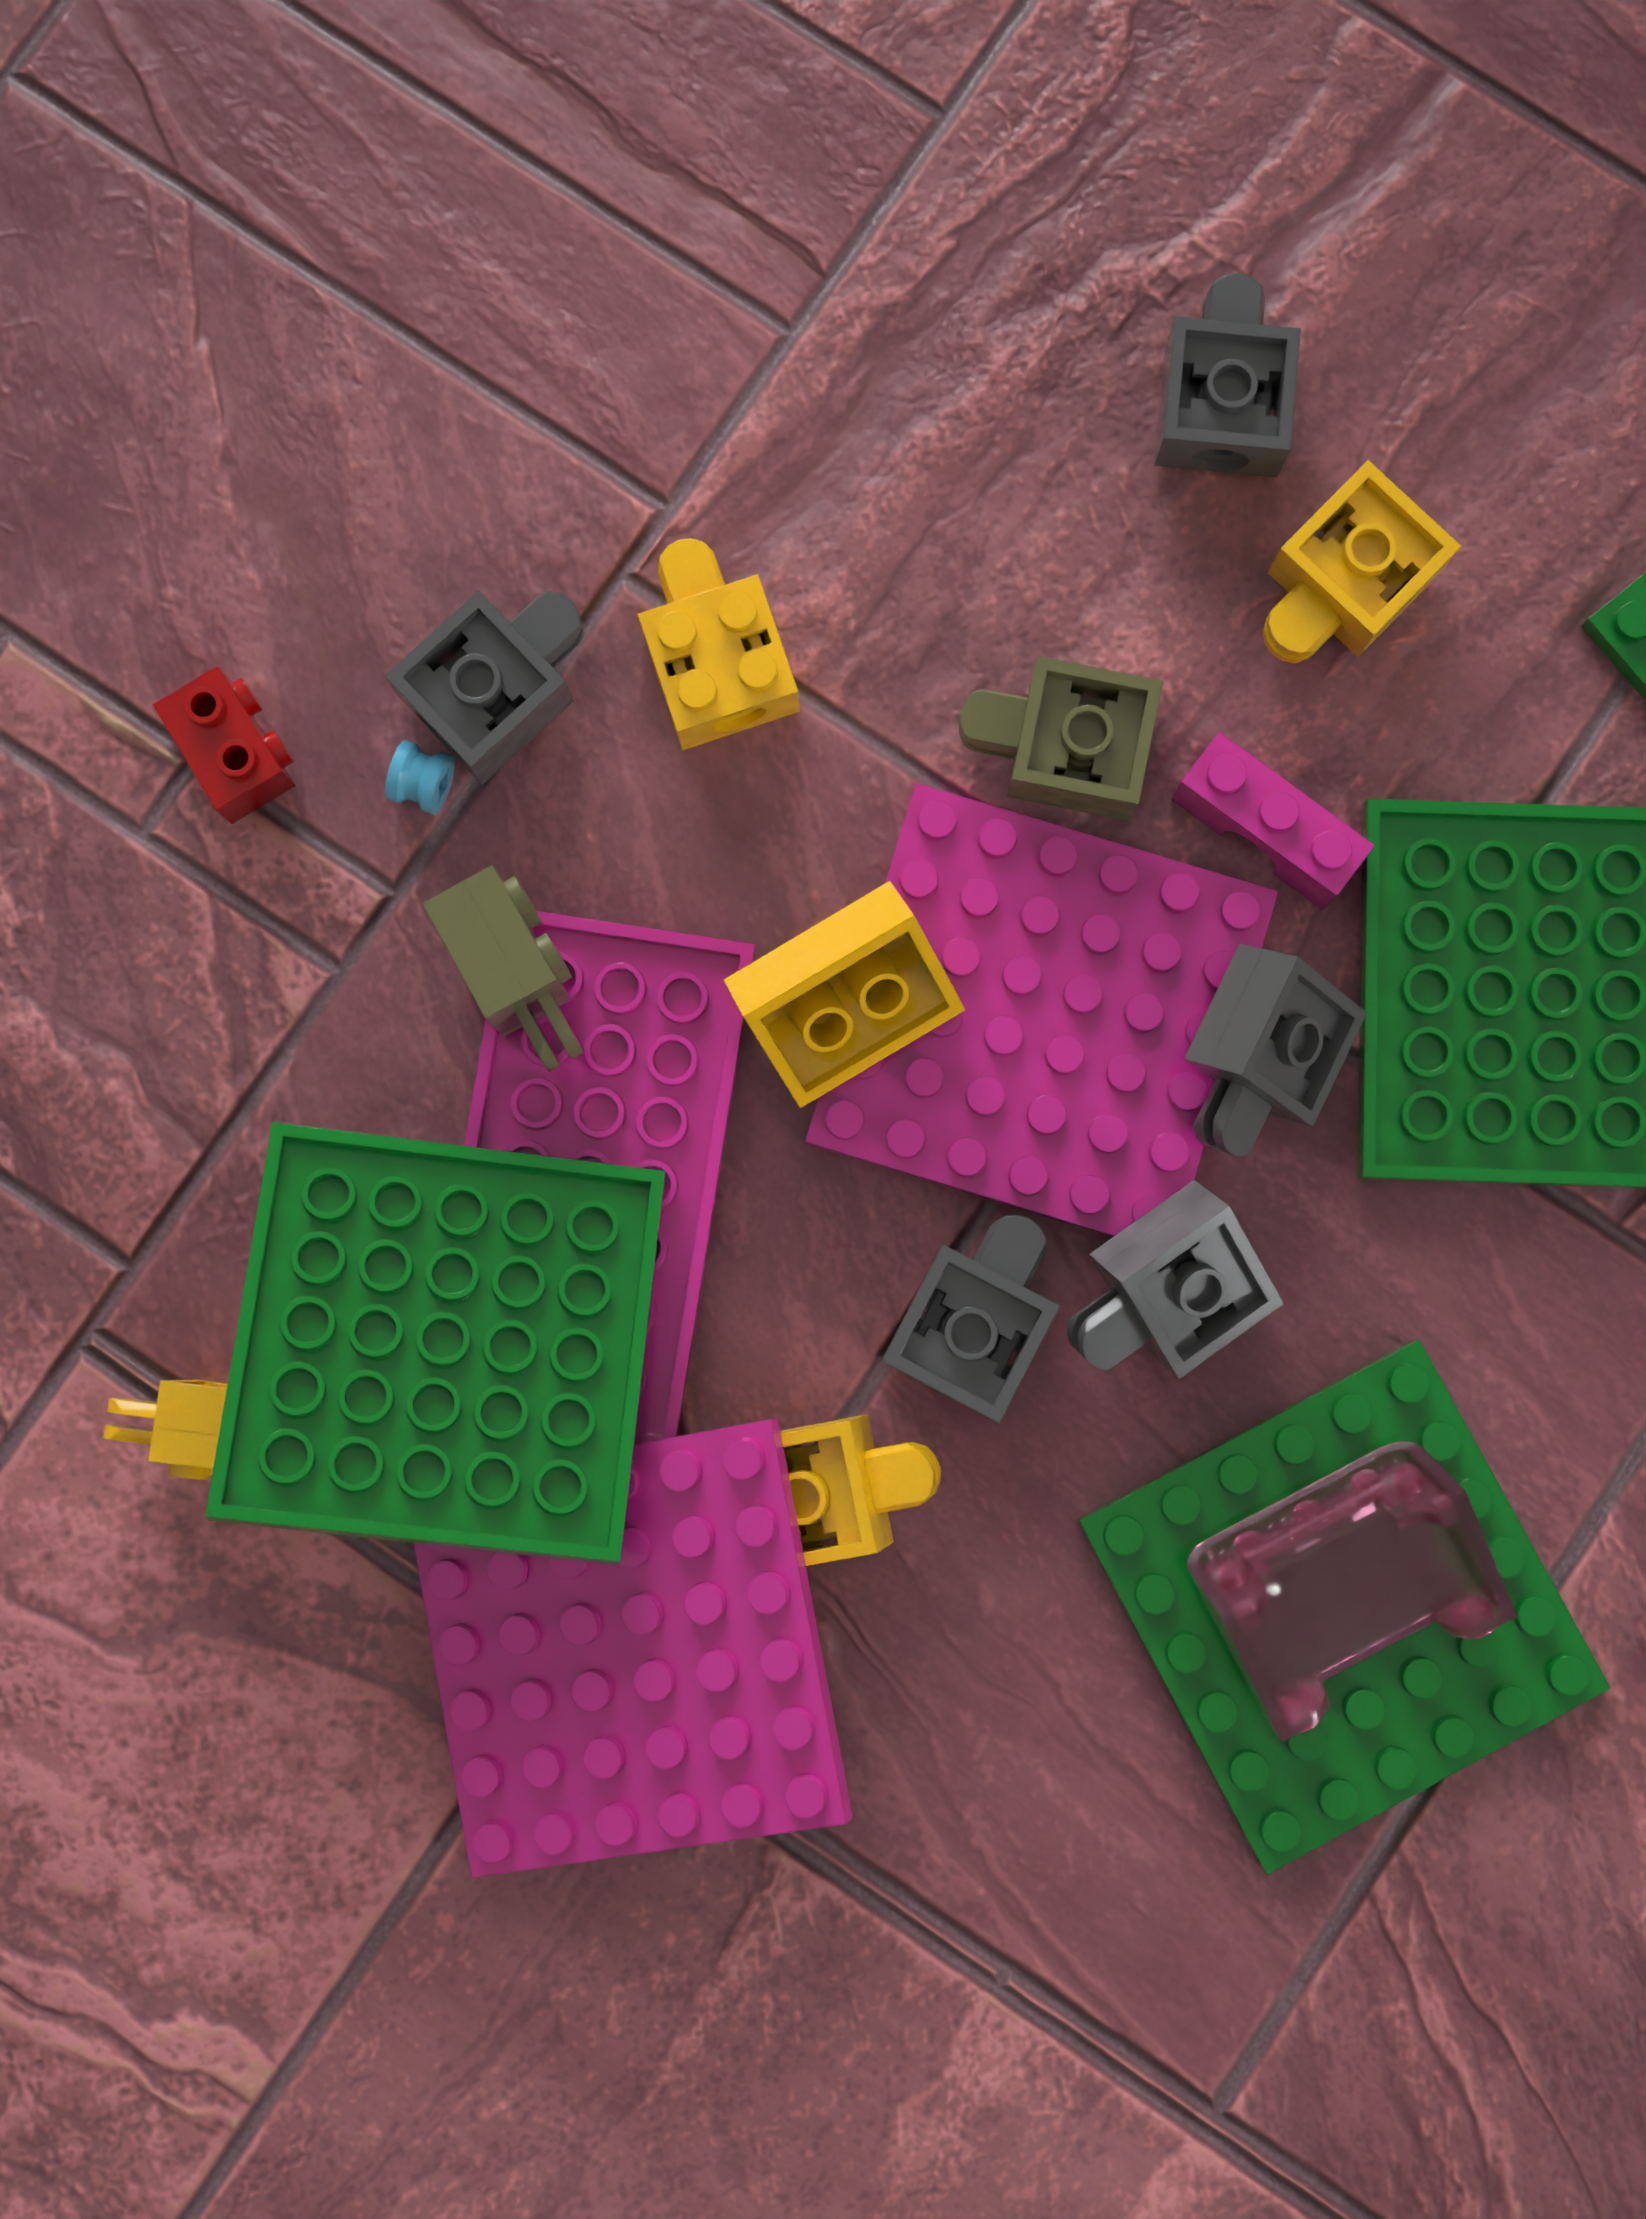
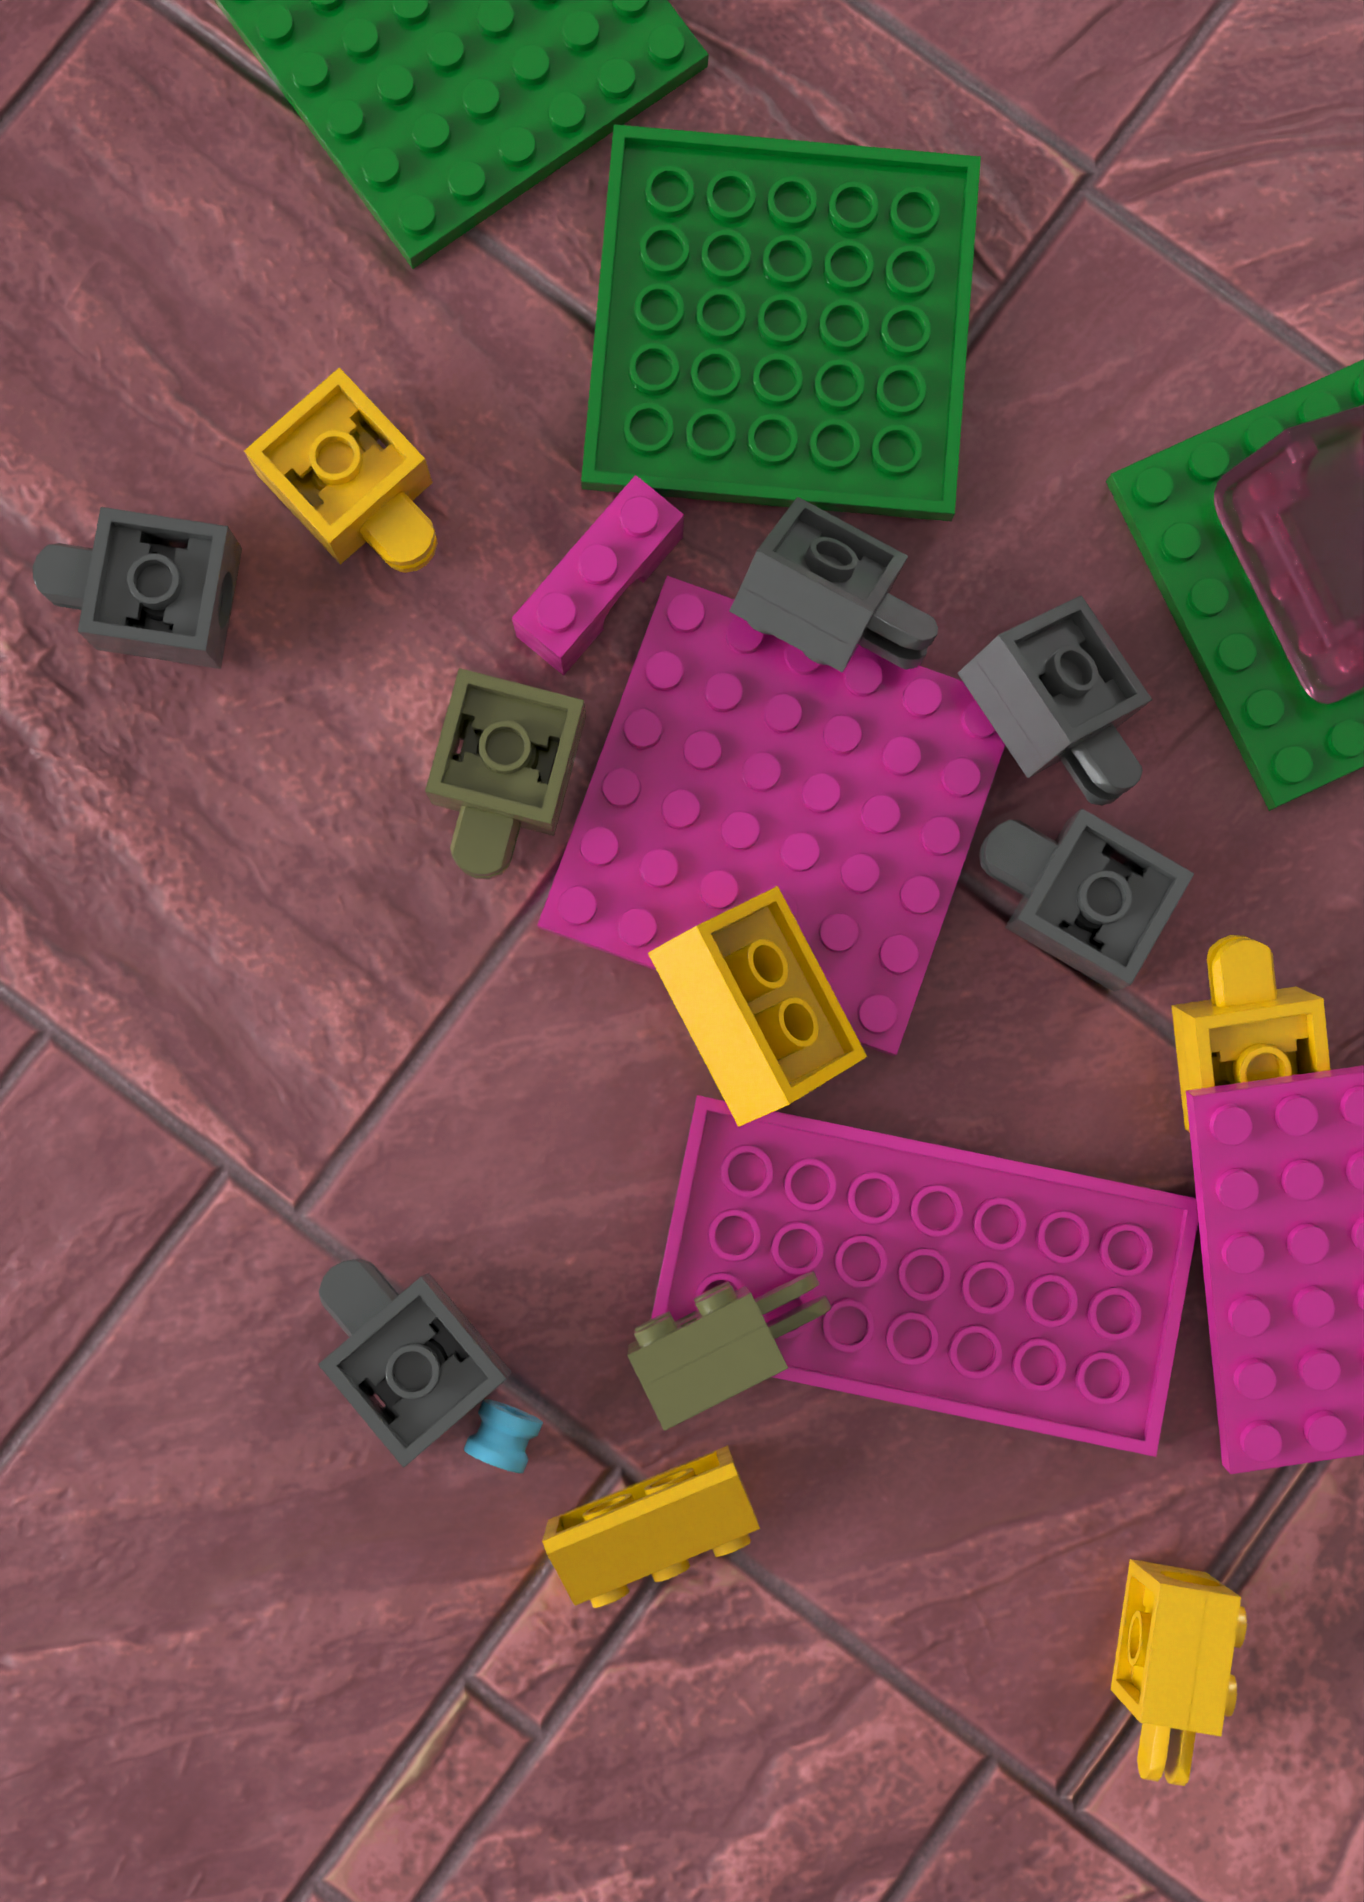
camera: 100 degrees left, 0 degrees up
red brick [152,666,296,824] -> none
green plate [205,1122,665,1565] -> none
yellow brick [638,538,800,751] -> none
none -> yellow slope [542,1445,760,1608]

